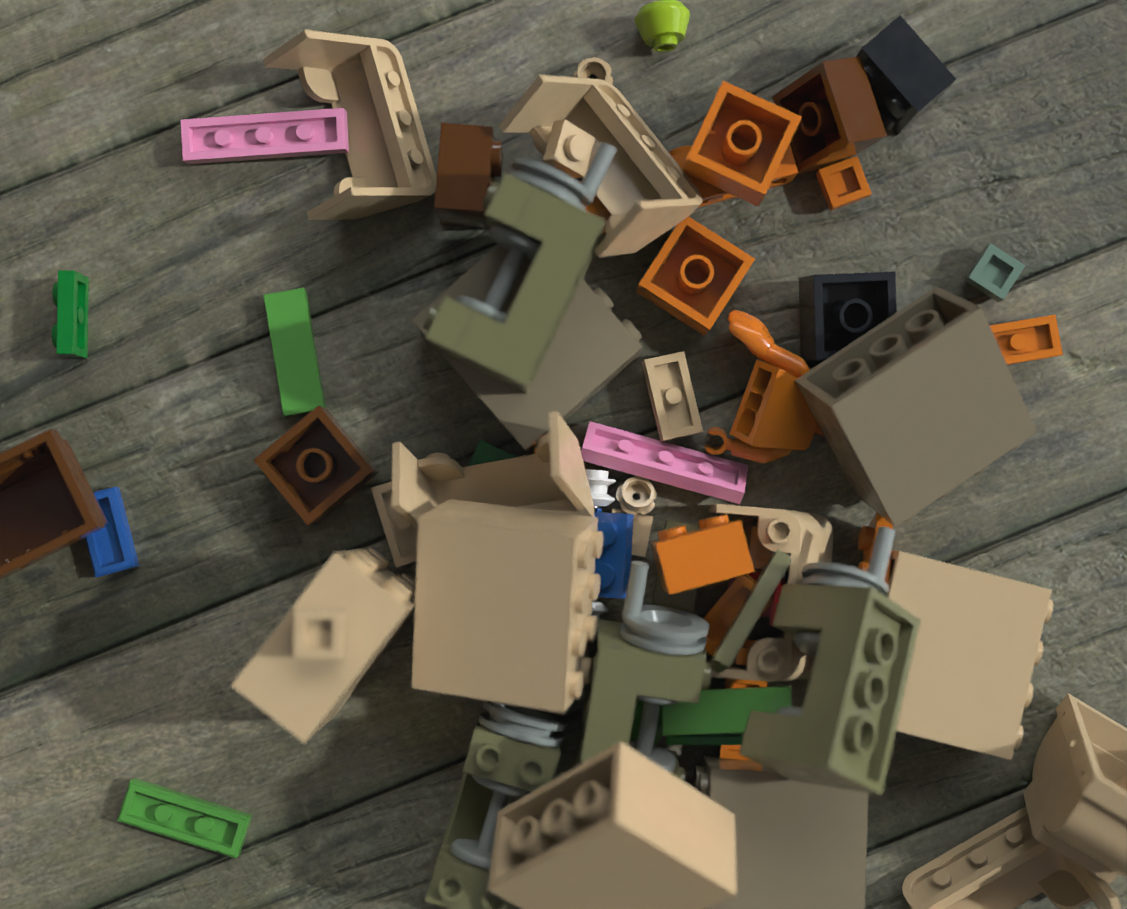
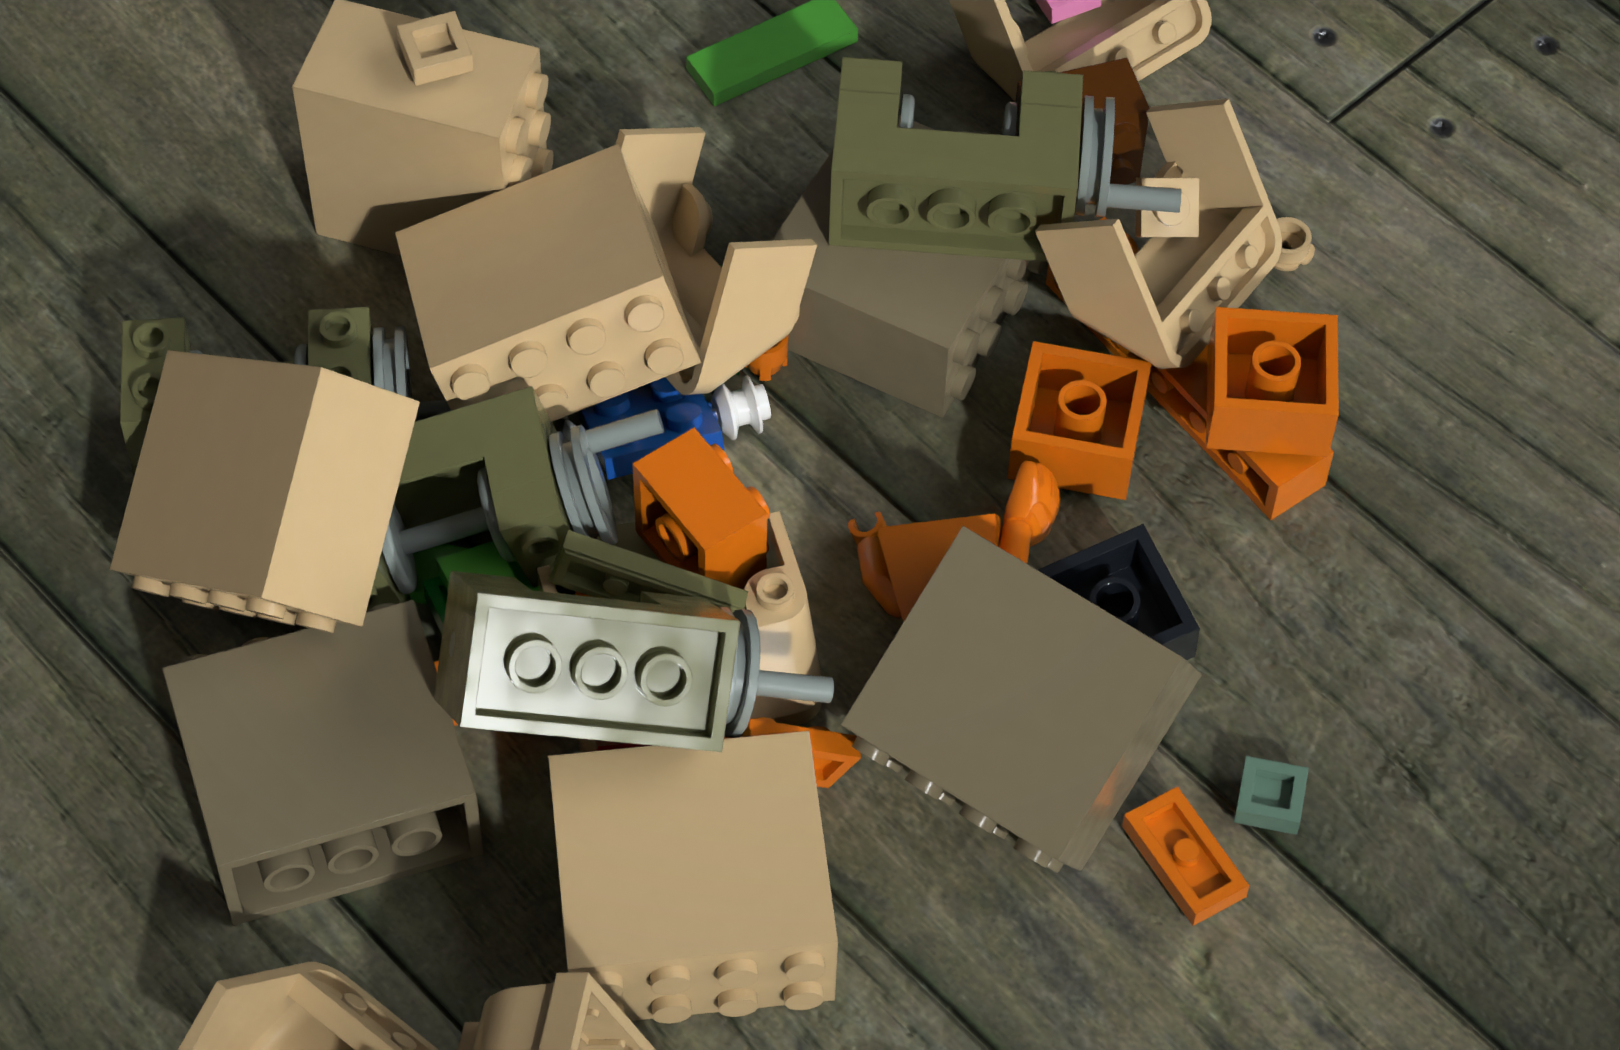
camera: 70 degrees right, 30 degrees down
bright green tile [117,778,252,858] -> none
reddish brown brick [253,405,380,525] -> none
bright pink plate [581,421,748,504] -> none
tan plate [616,476,657,516] -> none
lime cone [634,0,690,52] -> none
tan plate [642,351,703,442] -> none
reddish brown brick [772,56,887,174] -> none
orange plate [816,156,872,211] -> none
black brick [856,15,956,135] -> none

